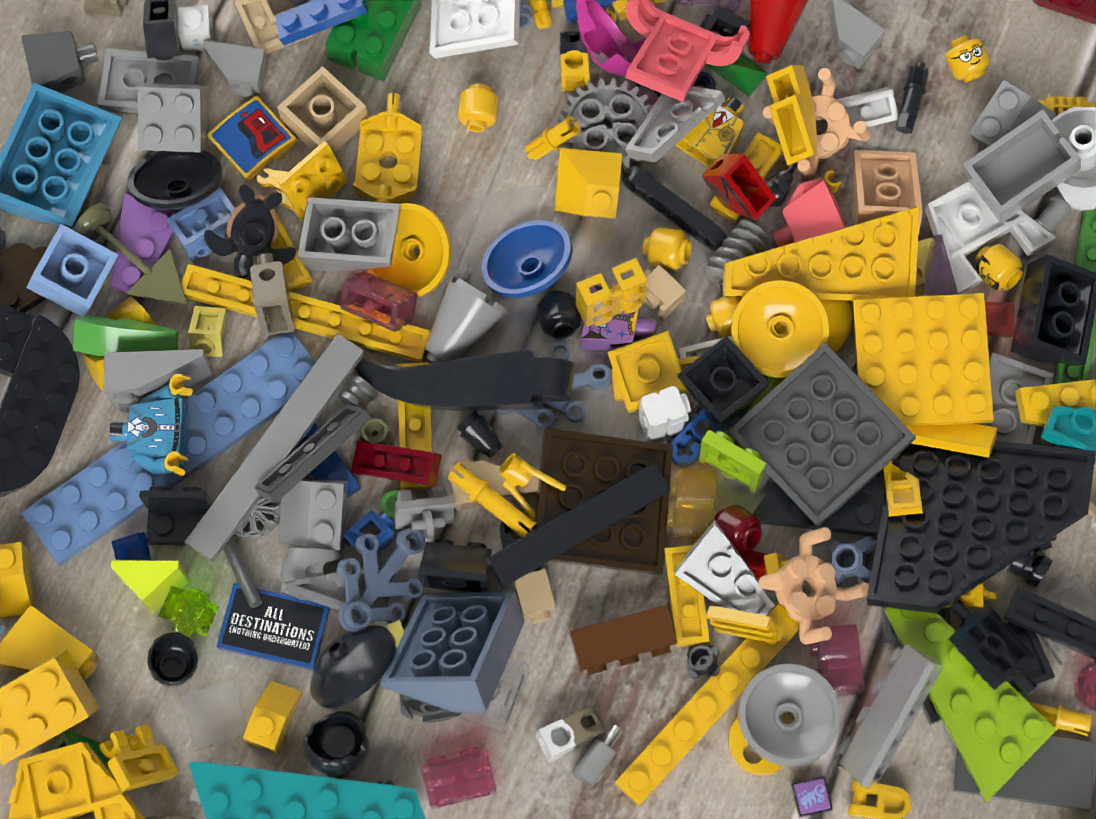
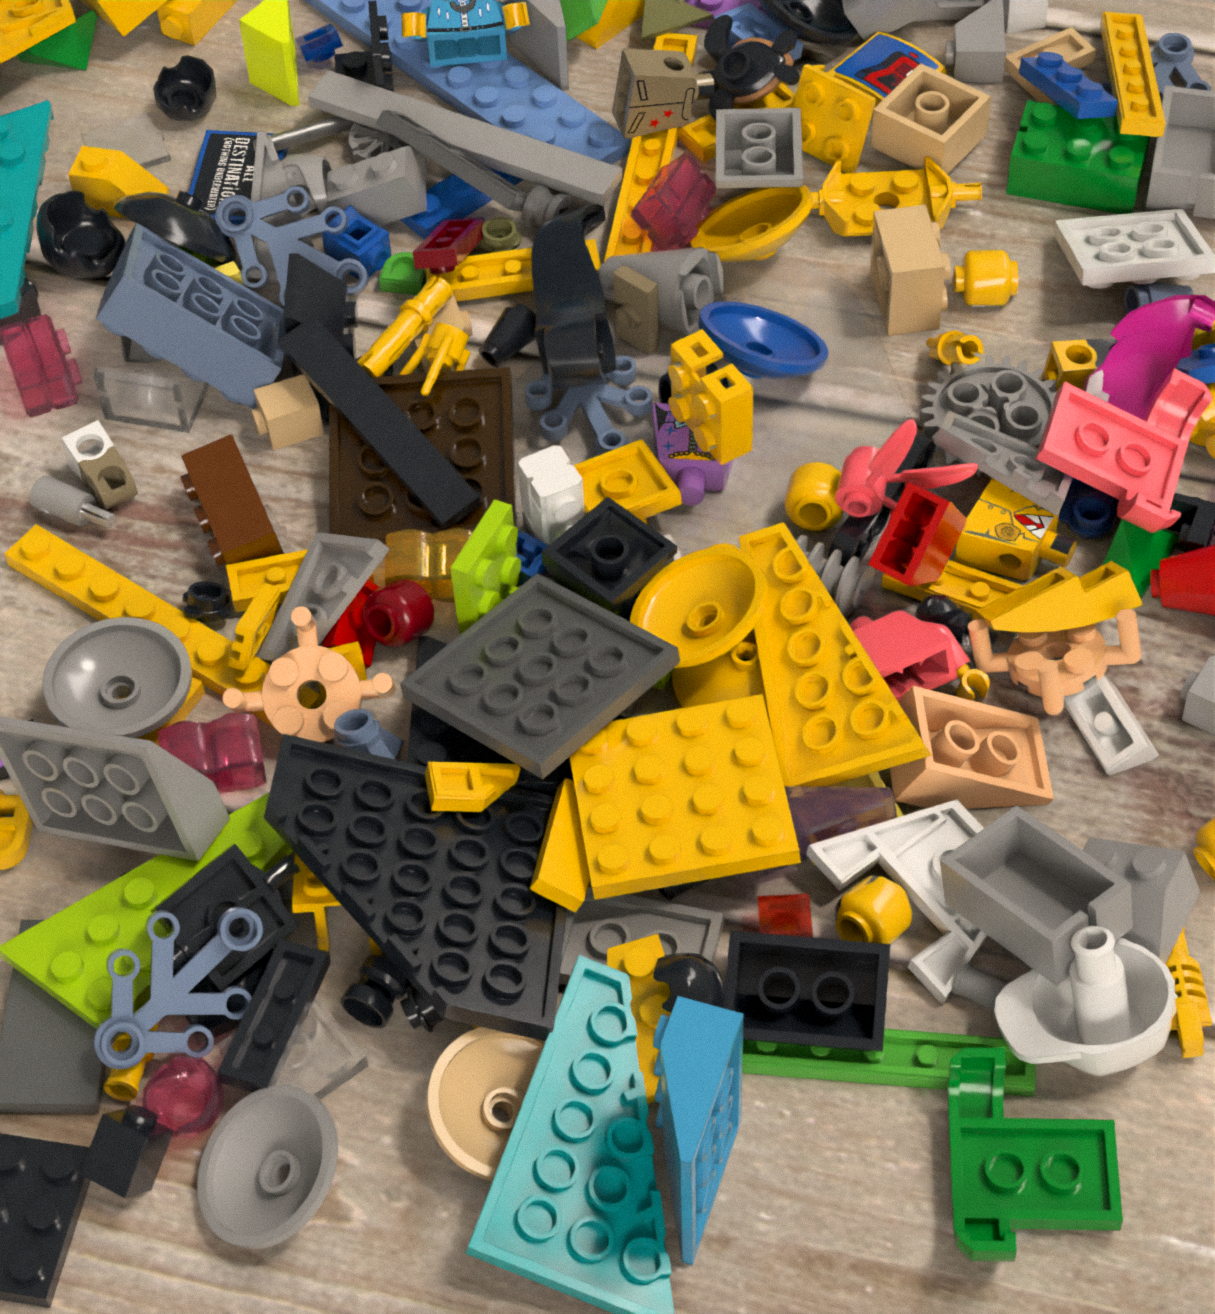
camera: 85 degrees right, 20 degrees down
yellow plate [99,724,179,792] -> none
clear neon green brick [158,586,219,638] -> none
light yellow bracket [188,306,227,357] -> none
light grey hips [394,486,456,539] -> none
yellow slope [554,148,623,219] -> none
tan brick [644,265,687,322] -> none
black piece [897,61,929,134] -> none
none -> sand blue plant [93,907,263,1069]
none -> dark tan plate [613,265,659,355]
none -> black hair [653,953,724,1013]
none -> coral plant [835,419,978,518]
none -> tan brick [869,204,951,336]

